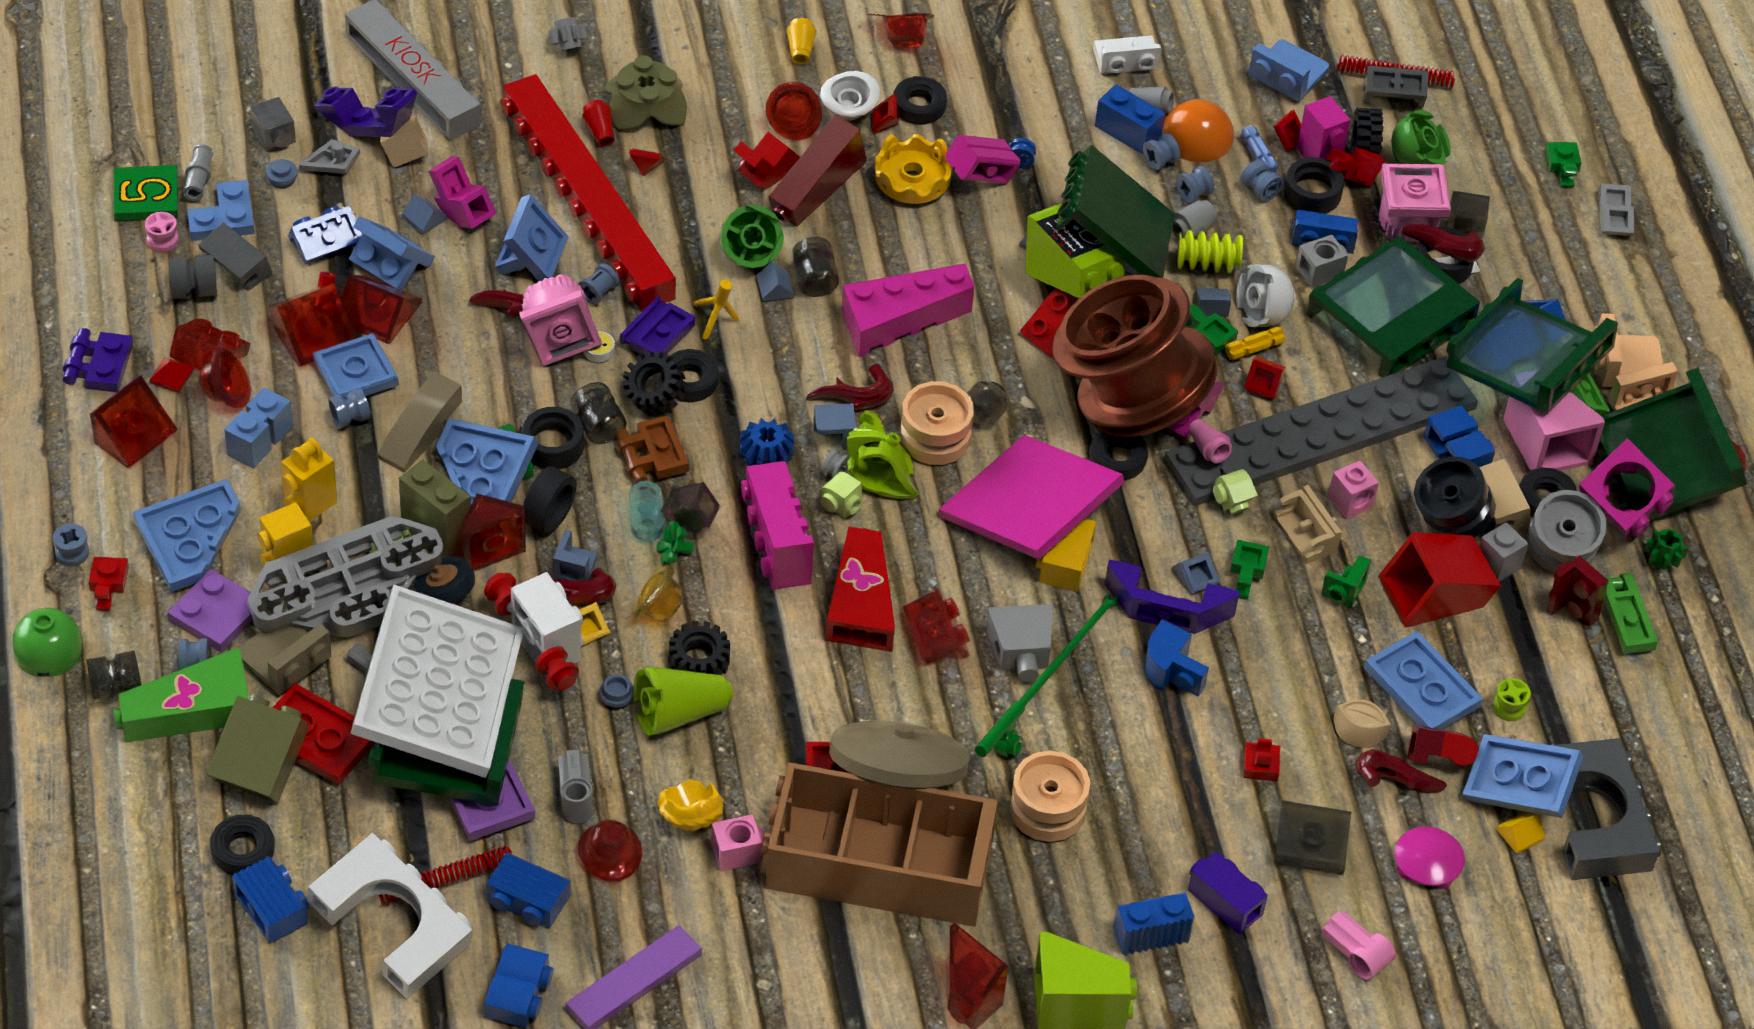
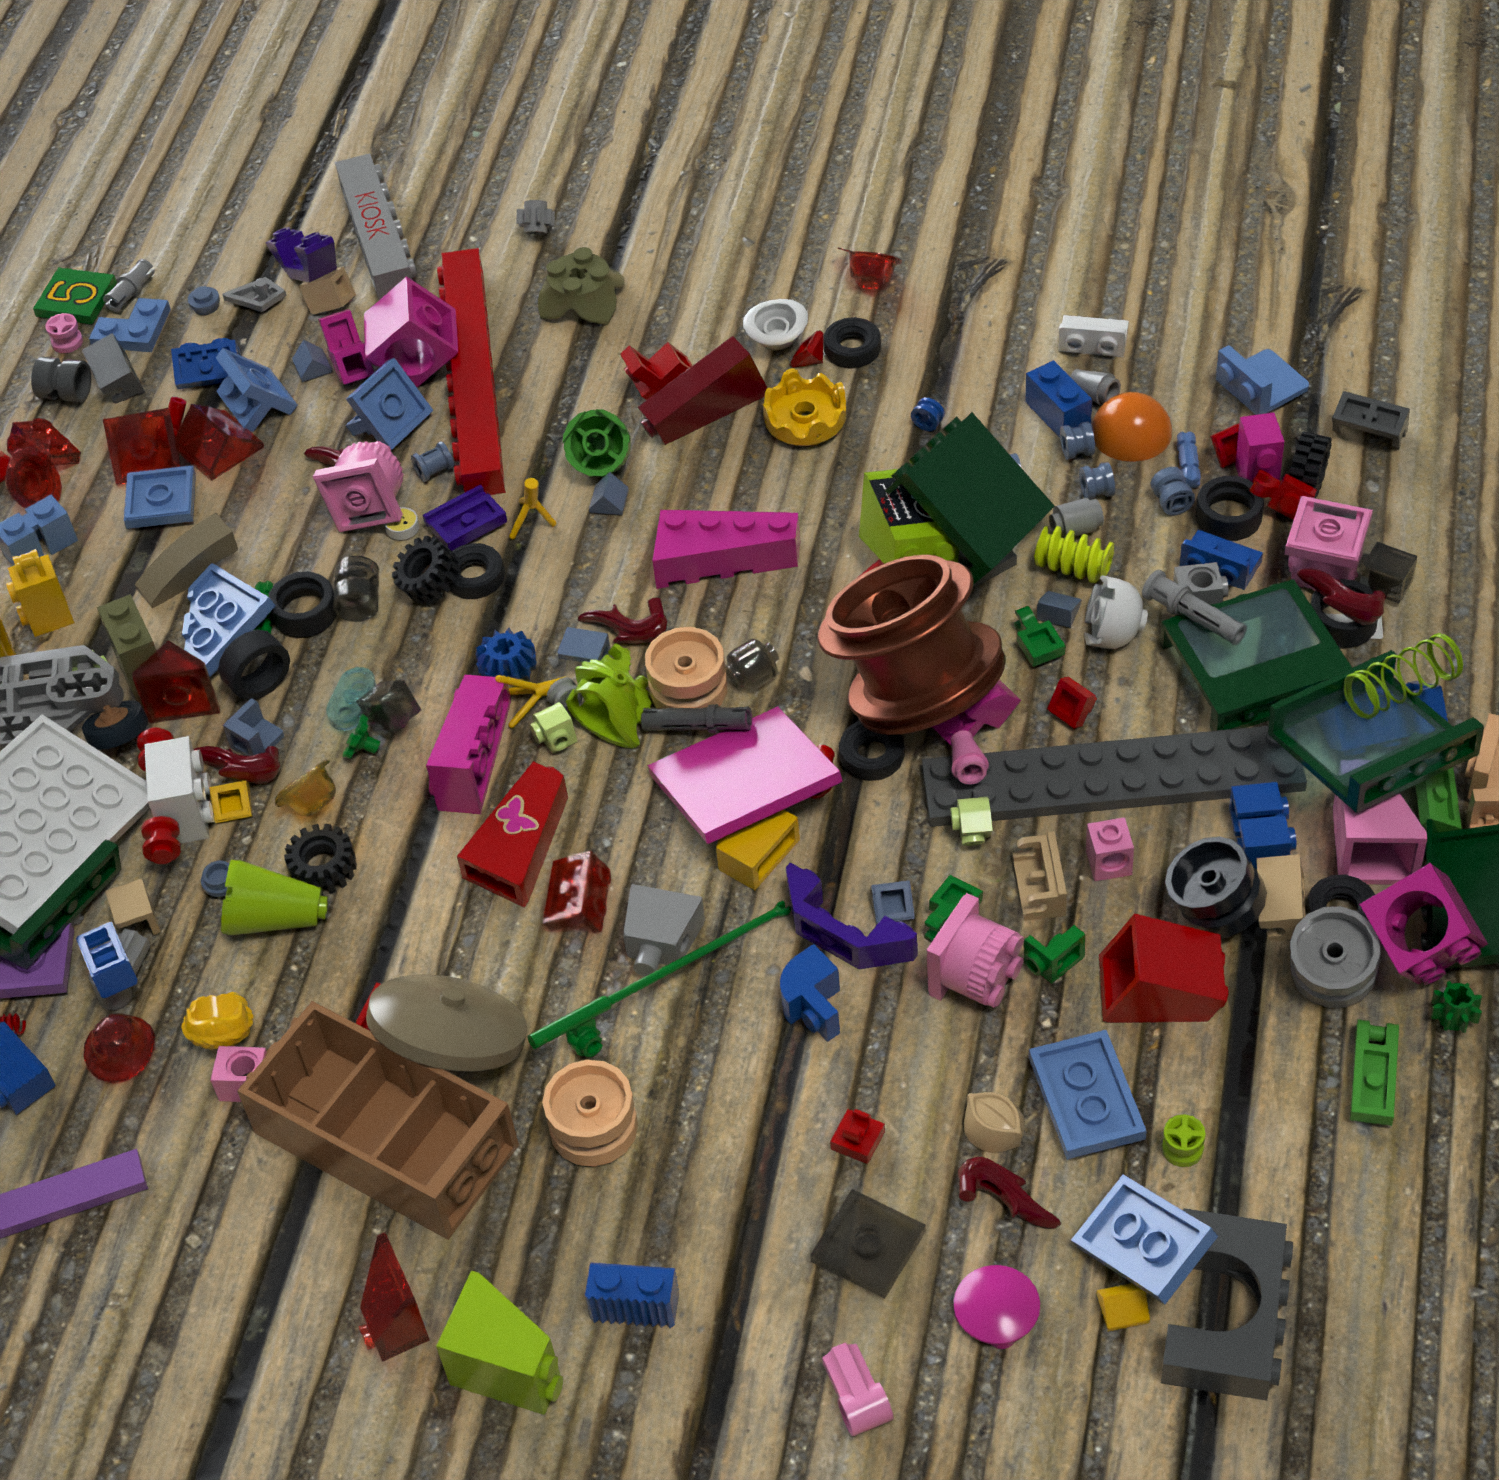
camera: 30 degrees right, 0 degrees up
flat silver brick [250,97,296,152] -> none
sand blue wheel [328,388,371,429] -> none
red cone [582,100,615,147] -> none
dark orange plate [615,415,689,486] -> none
red slope [629,148,665,176] -> none
clear red hat [766,82,822,141] -> none
yellow cone [787,18,817,65] -> none
clear smoke wheel [792,237,839,297] -> none
dark pink brick [945,135,1021,184] -> none
dark purple brick [1188,851,1268,935] -> none
yellow axle [1225,326,1285,360] -> none
red piece [1336,55,1455,88] -> none
bright green cylinder [1391,109,1451,165] -> none
leg [1407,725,1478,765] -> none
light grey brick [1479,522,1528,582] -> none
dark red bracket [1547,555,1609,627] -> none
none -> blue slope [76,922,138,998]
none -> tan panel [105,878,161,935]
none -> dark pink brick [364,276,458,387]
none -> yellow plant [495,675,566,728]
none -> dark grey pin [641,704,752,733]
none -> bright pink piece [927,893,1024,1008]
none -> light grey pin [1142,569,1247,645]
none -> lime piece [1344,633,1463,720]

